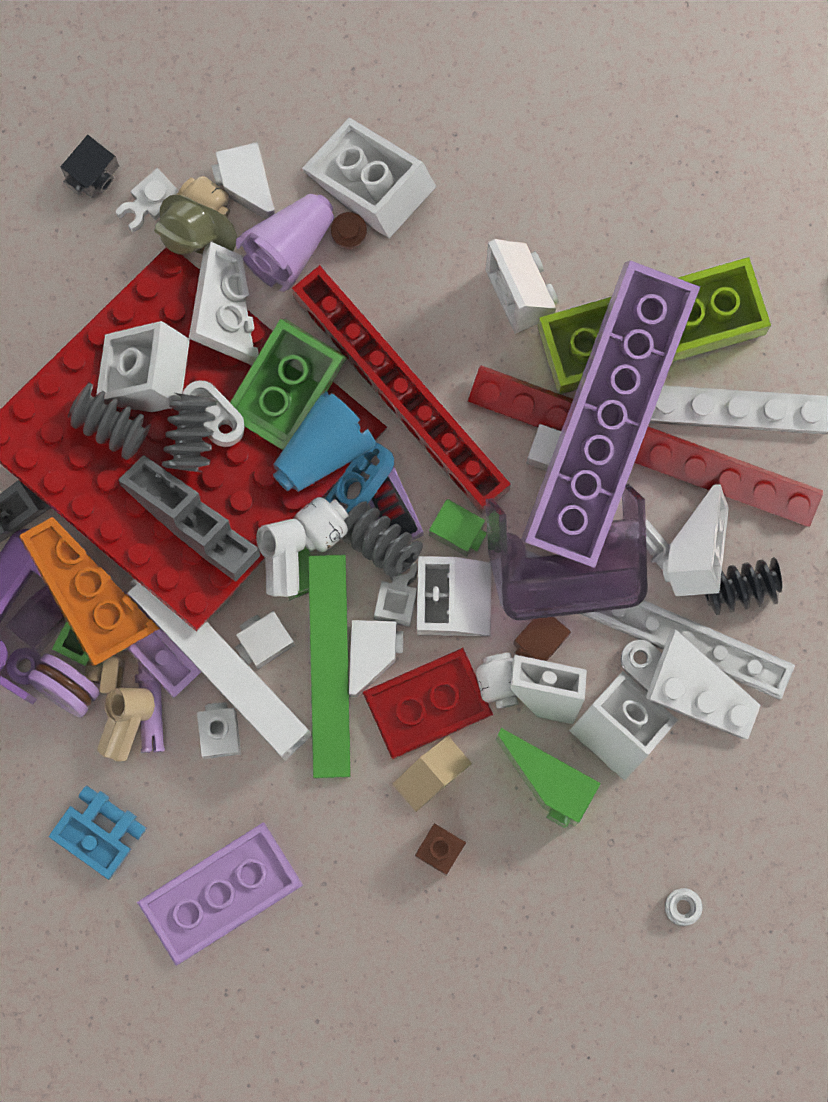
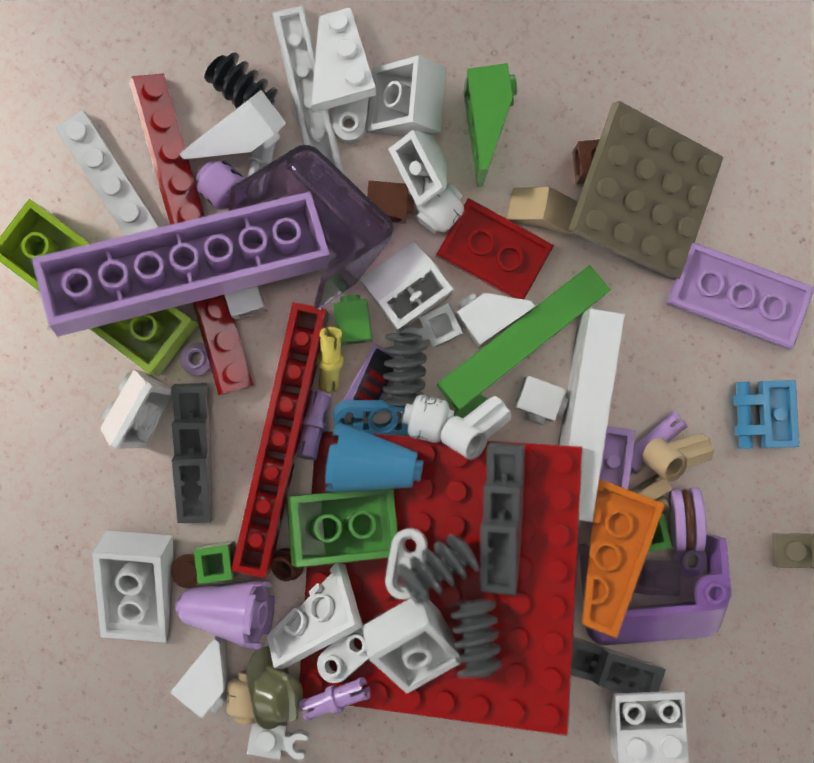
camera: 125 degrees left, 5 degrees up
white brick [197,702,241,759] -> none
none -> dark grey slope [171,383,212,523]
none -> lavender plate [180,342,211,375]
none -> bright green brick [194,541,239,584]
none -> lavender head [196,160,246,210]
none -> copper plate [271,548,304,582]
none -> lavender pin [295,390,332,461]
none -> lavender pin [299,677,370,721]
none -> light yellow pin [316,327,343,394]
none -> white plate [317,624,368,683]
none -> dark tan plate [568,101,724,280]

